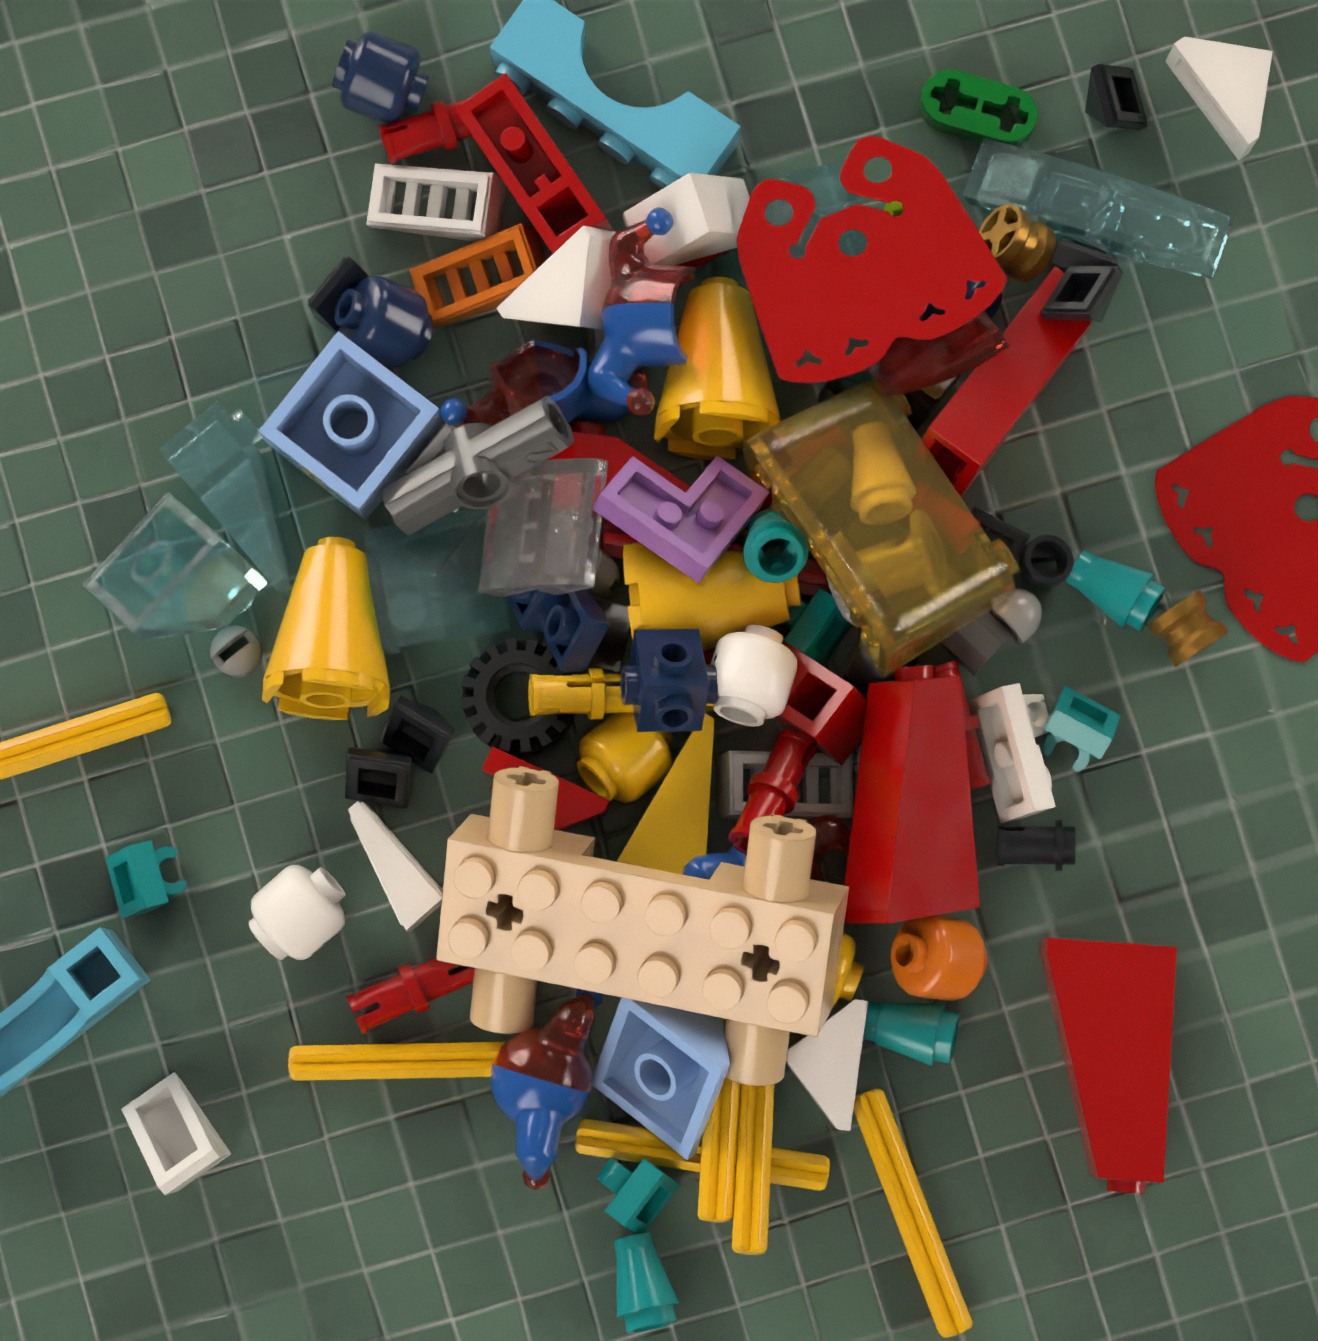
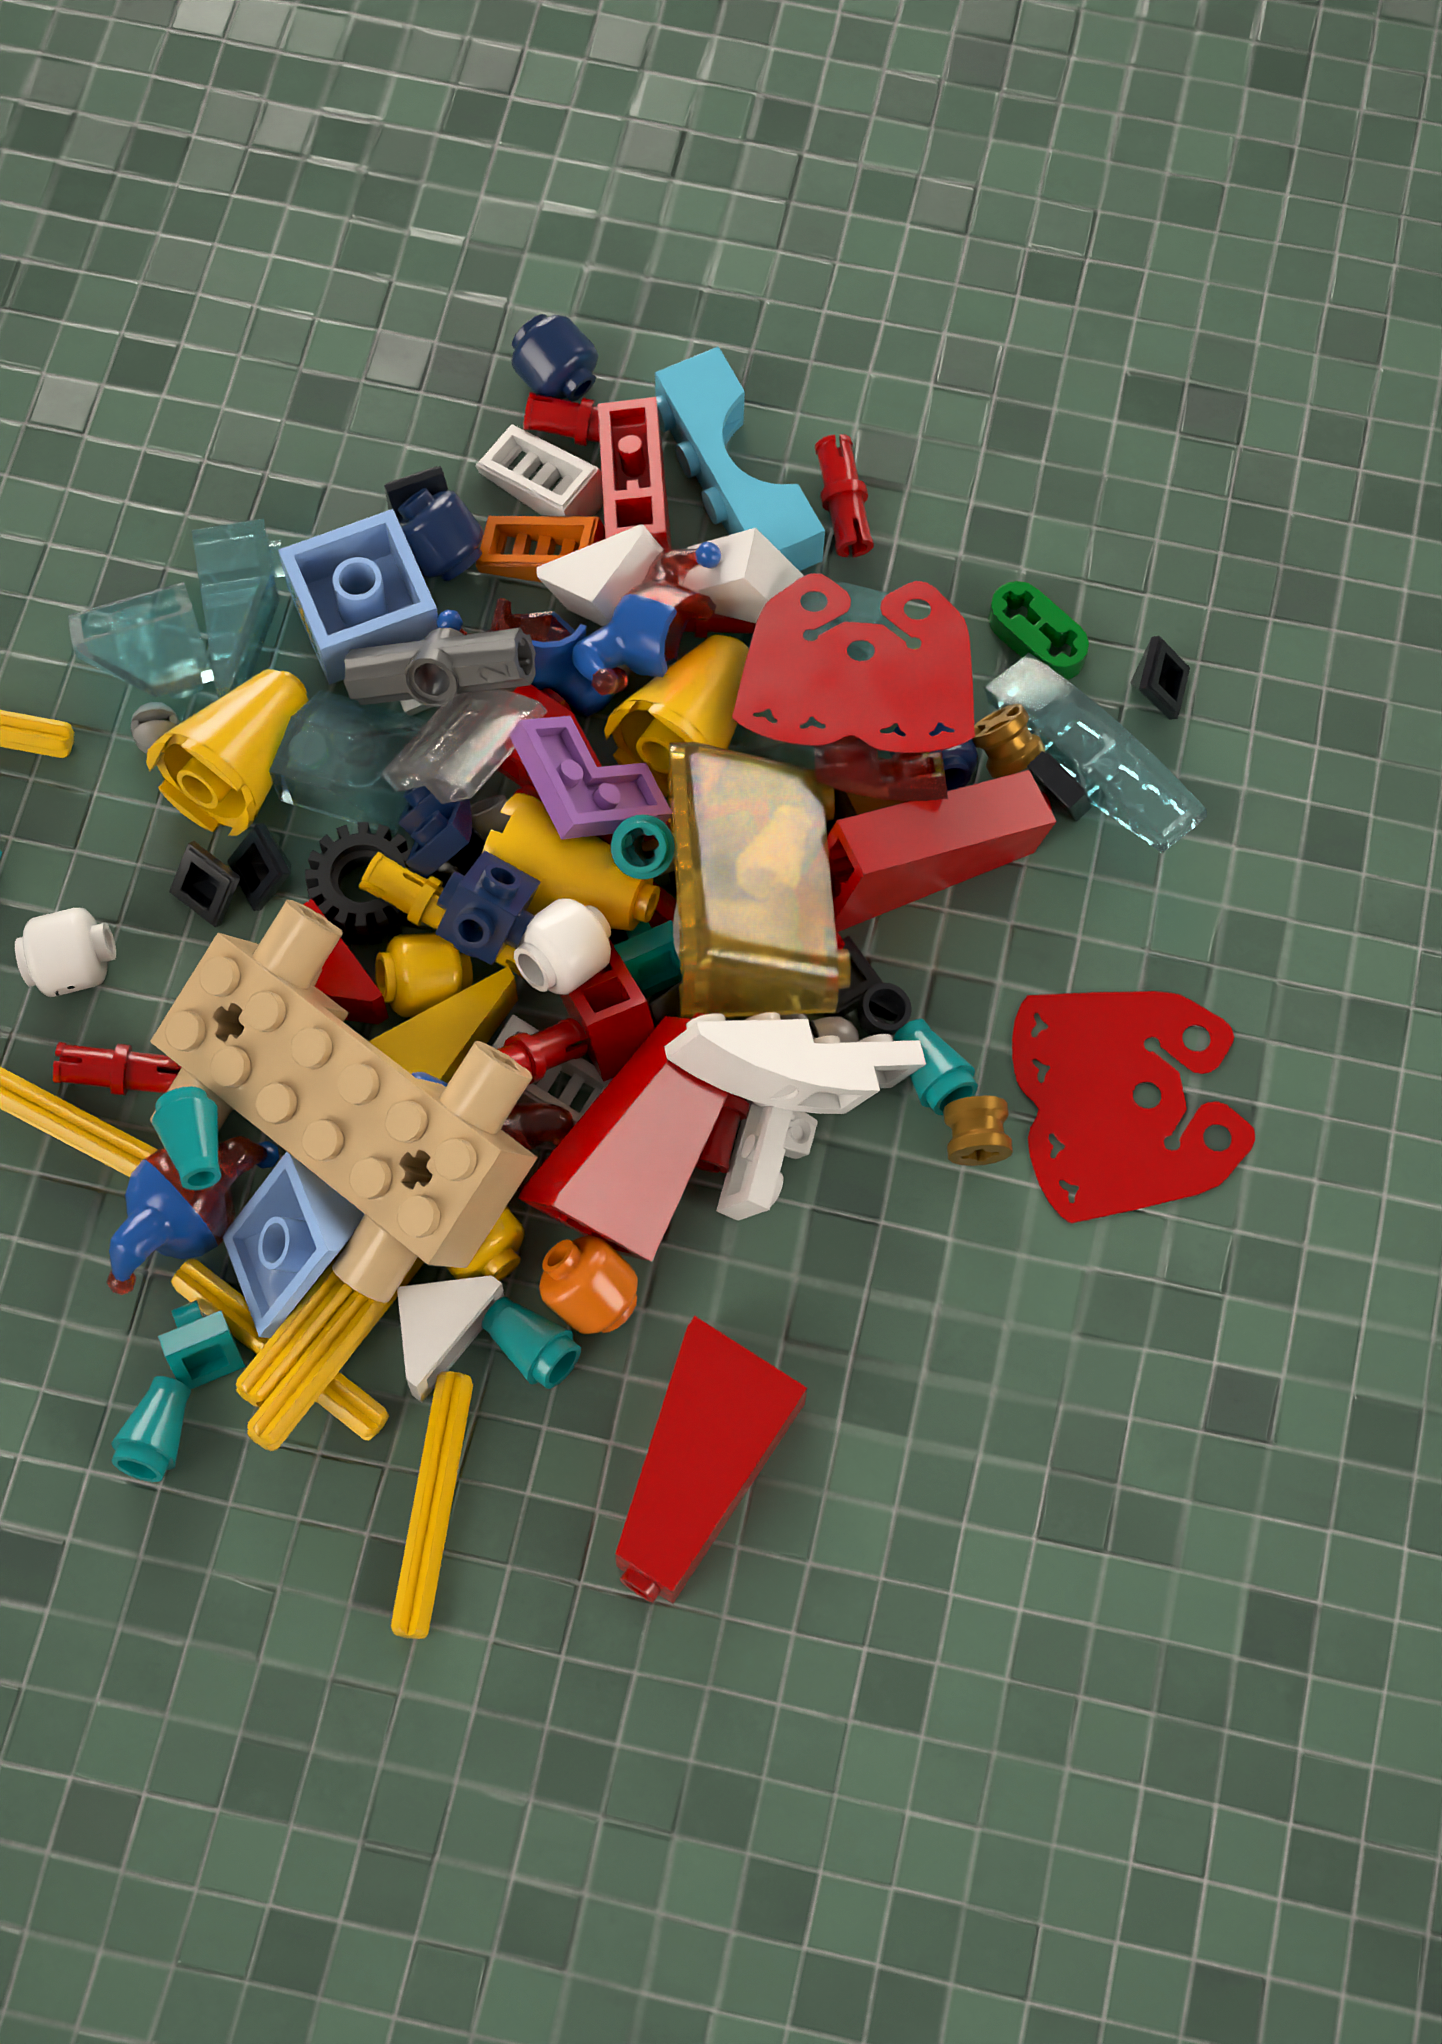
camera: 25 degrees right, 15 degrees down
white slope [348,801,443,932] -> none
black pin [997,820,1076,871] -> none
black slope [1040,266,1123,322] -> none
teal tile [1042,686,1121,772] -> none
white slope [1165,36,1273,161] -> none
none -> teal cone [152,1087,221,1190]
none -> white slope [664,1012,926,1114]
none -> red pin [814,434,874,558]

